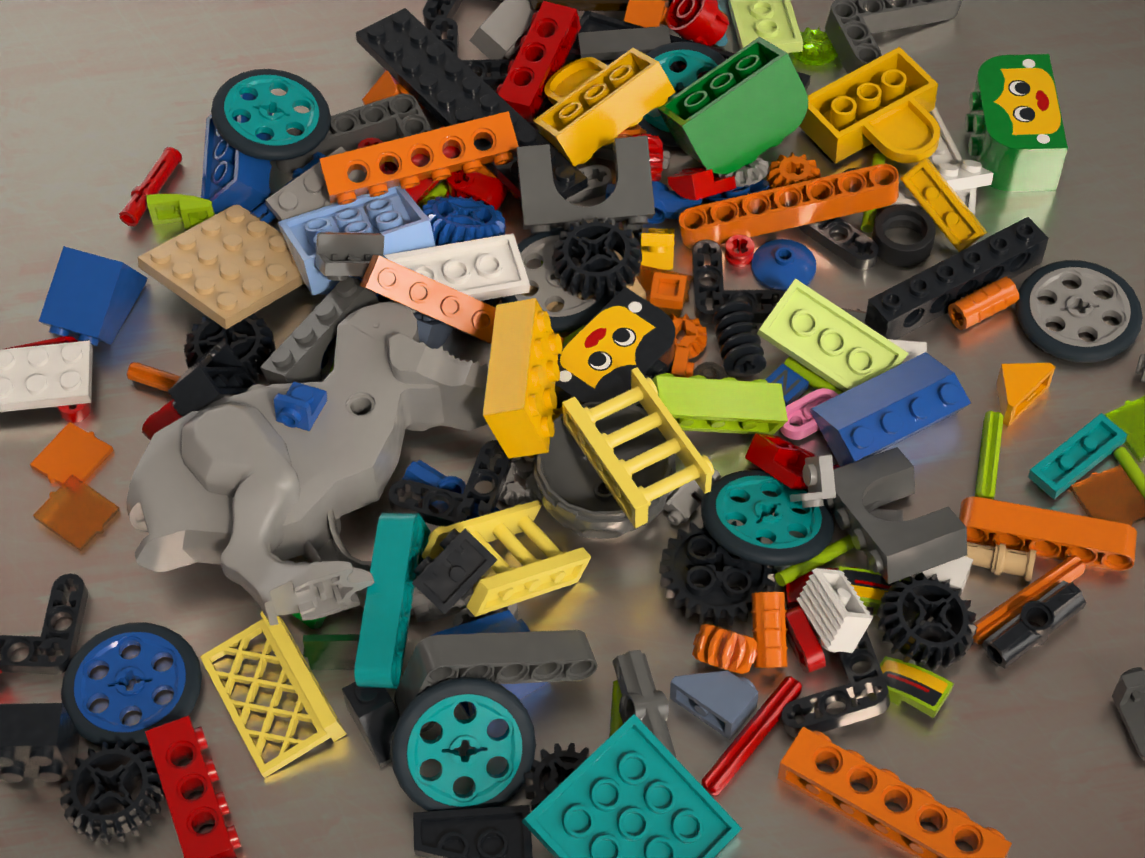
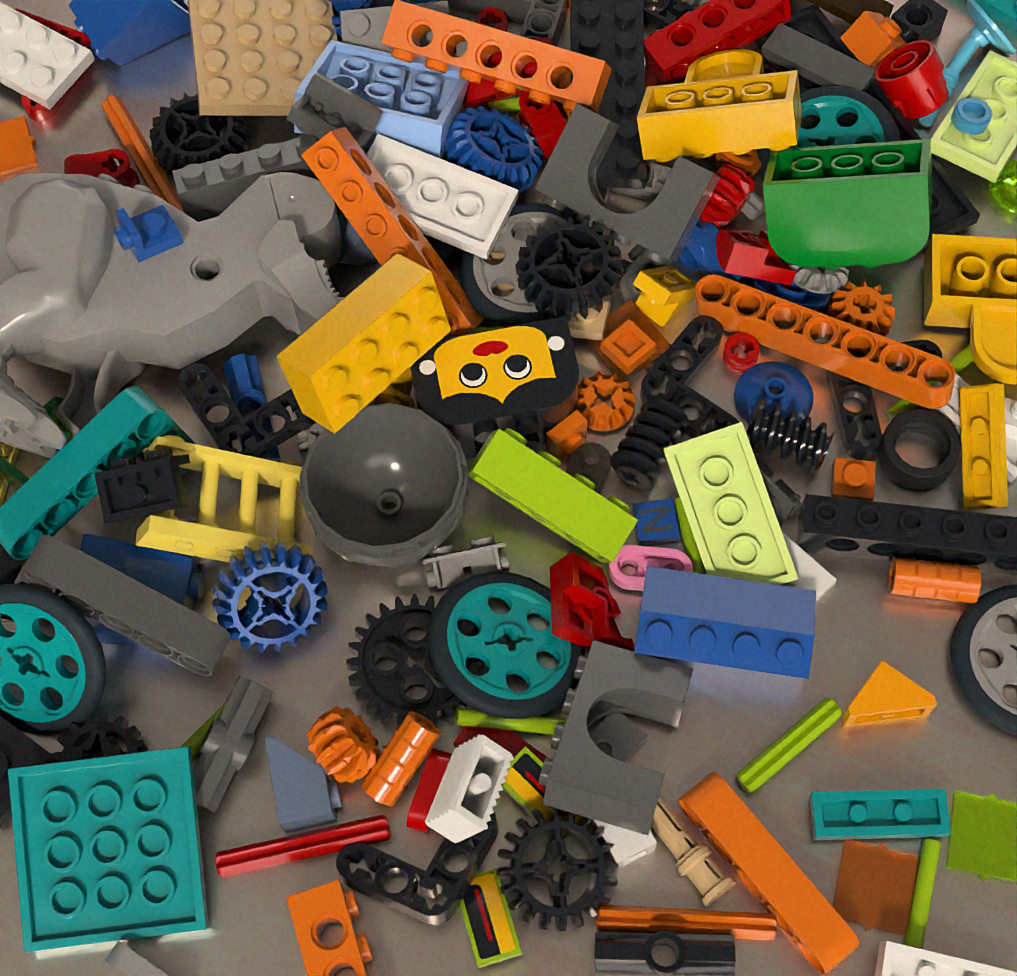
camera: 40 degrees right, 10 degrees up
black wedge [168,338,257,416] -> none
light yellow fence [562,367,714,529] -> none
light grey bracket [790,455,836,508] -> none
none -> blue gear [212,540,329,654]
none -> black piece [746,399,835,474]
none -> orange plate [830,457,876,501]
none -> dark azure tile [951,97,992,135]

